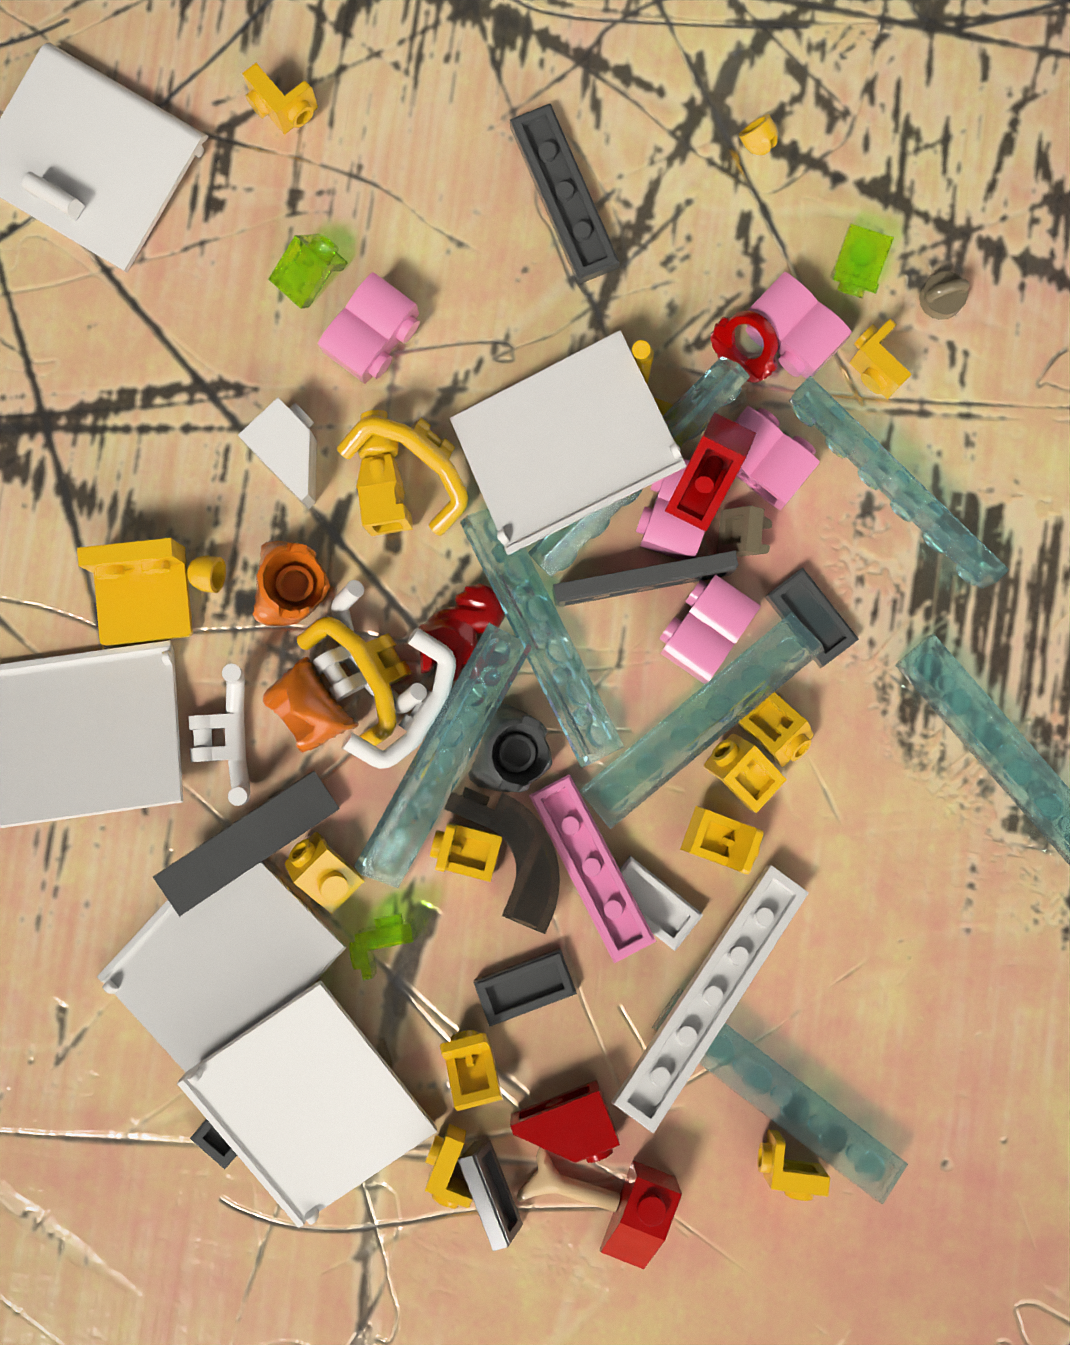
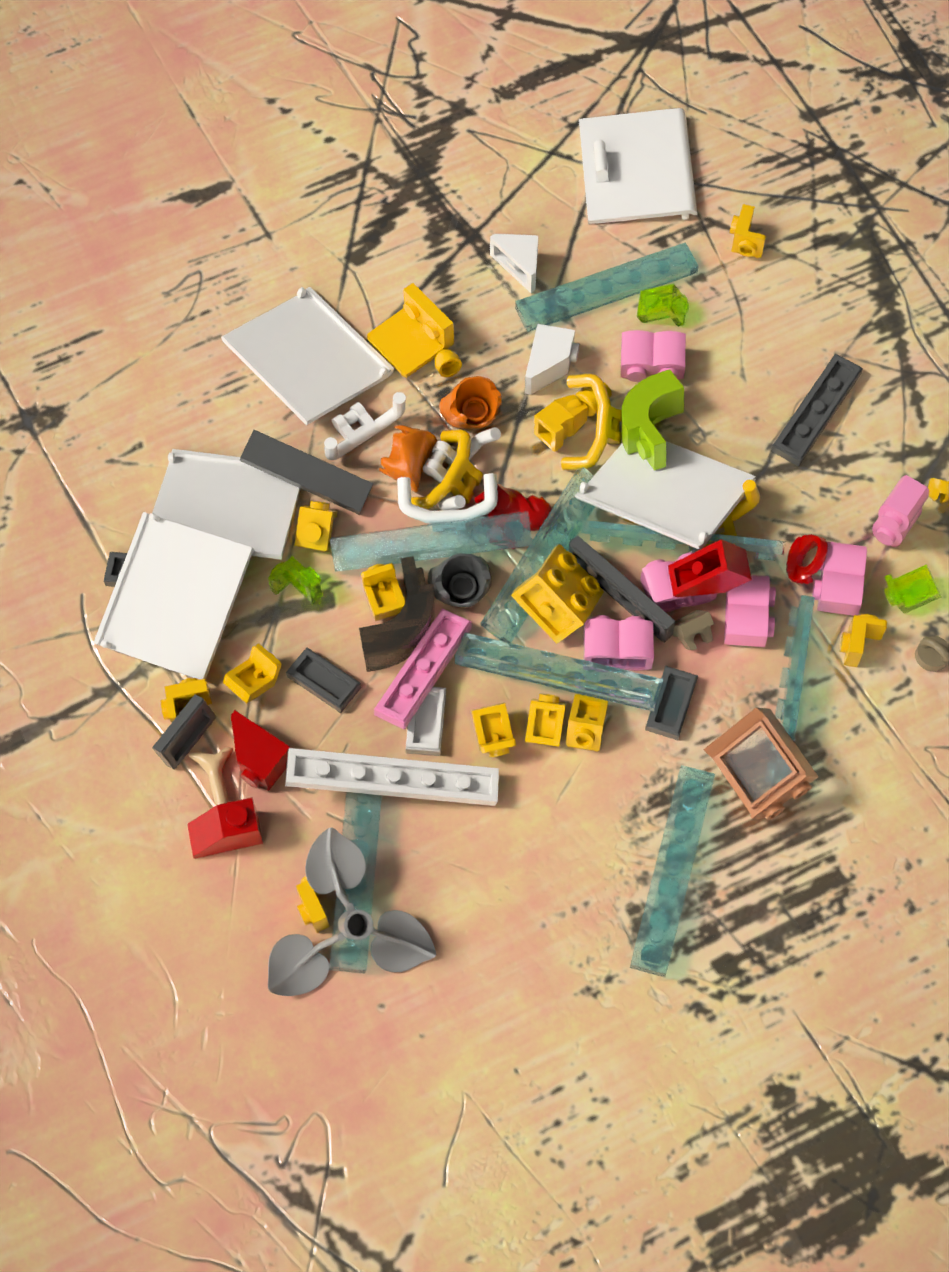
camera: 60 degrees right, 20 degrees down
none -> light grey plant [268,828,436,996]
none -> white slope [490,234,538,293]
none -> yellow bracket [511,544,604,644]
none -> clear light blue plate [515,242,698,332]
none -> lime arch [621,369,684,471]
none -> nougat window [703,707,818,820]
none -> bright pink brick [872,475,929,547]

